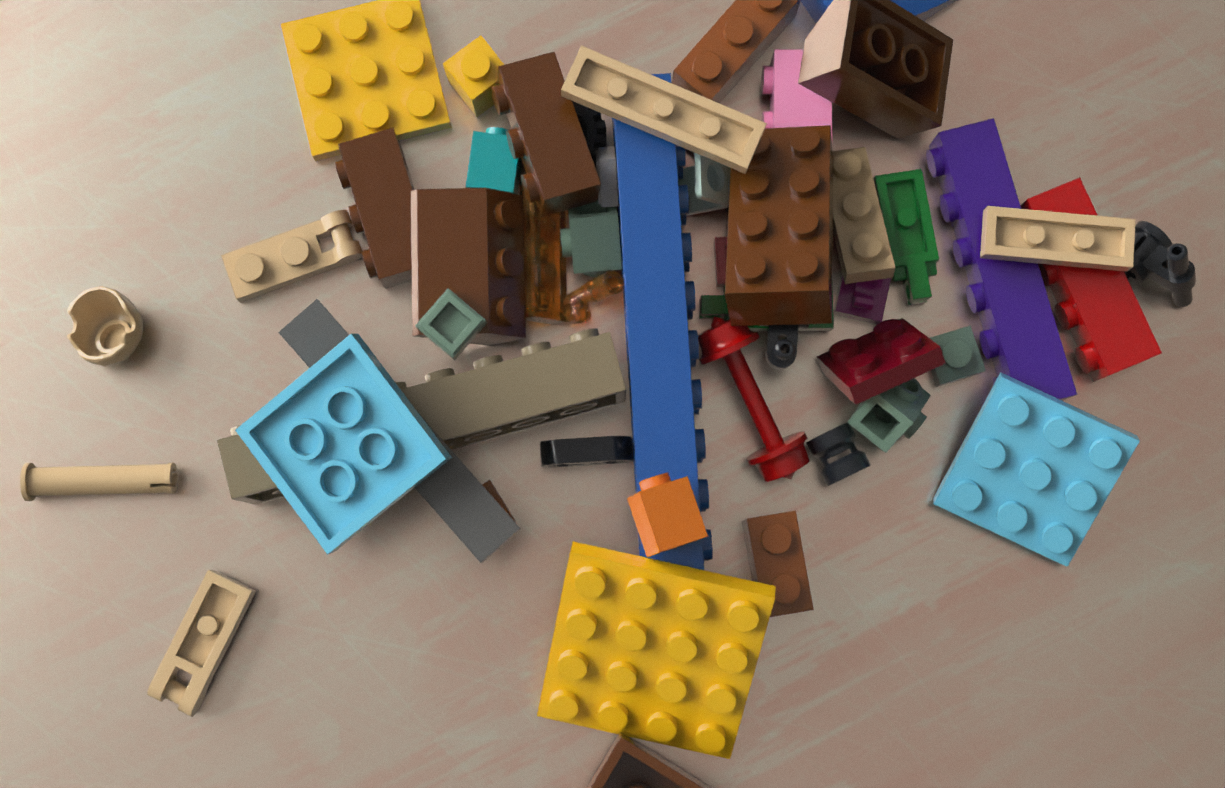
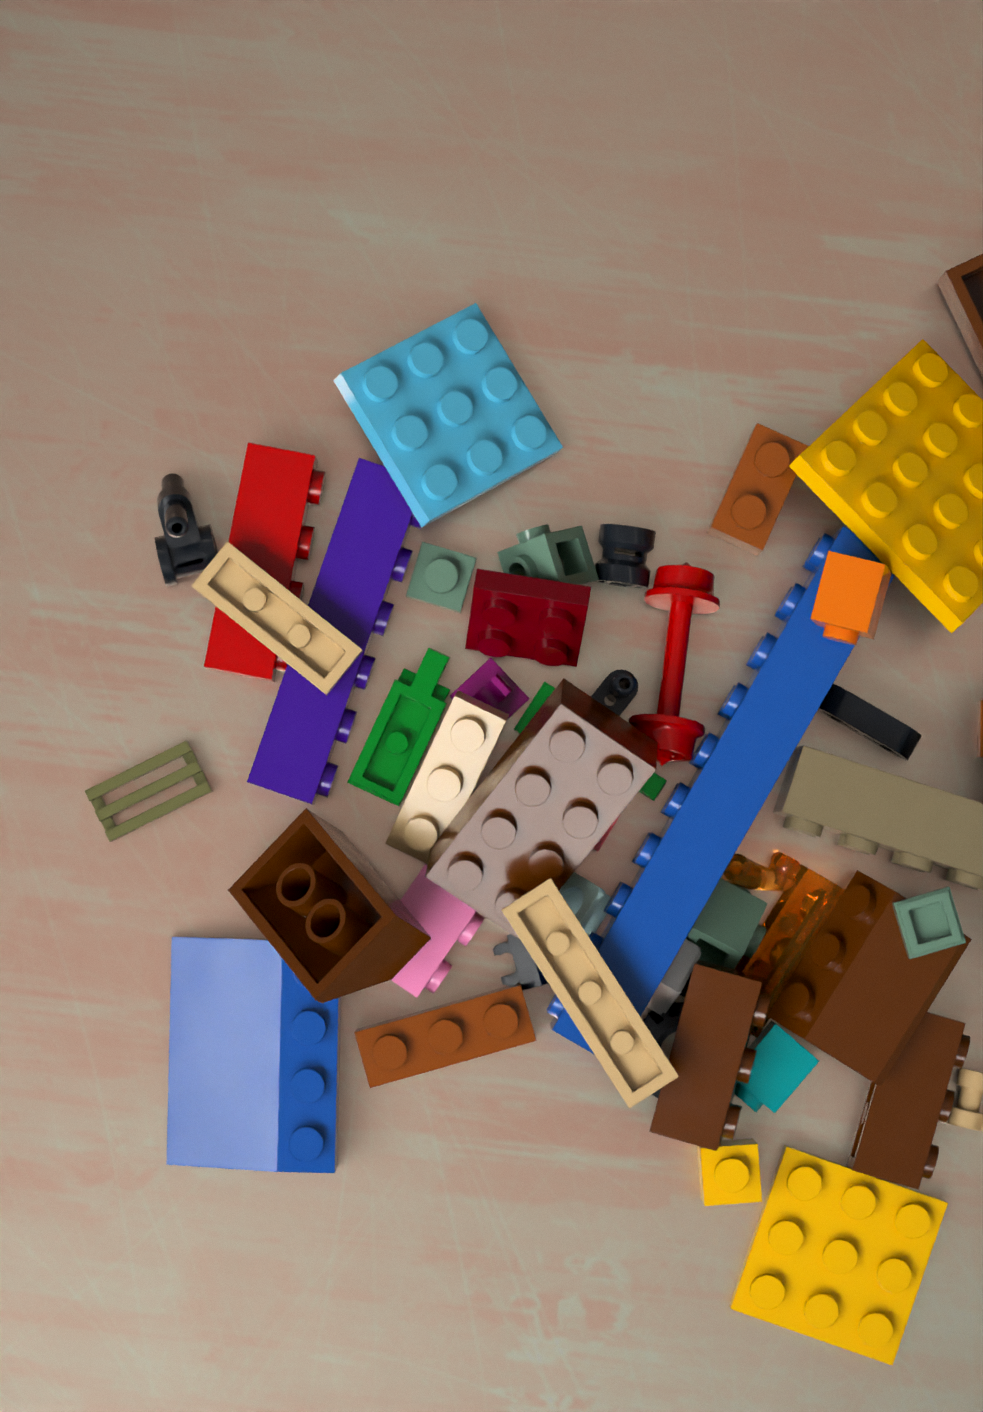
camera: 150 degrees left, 5 degrees up
none -> olive tile [85,740,213,842]

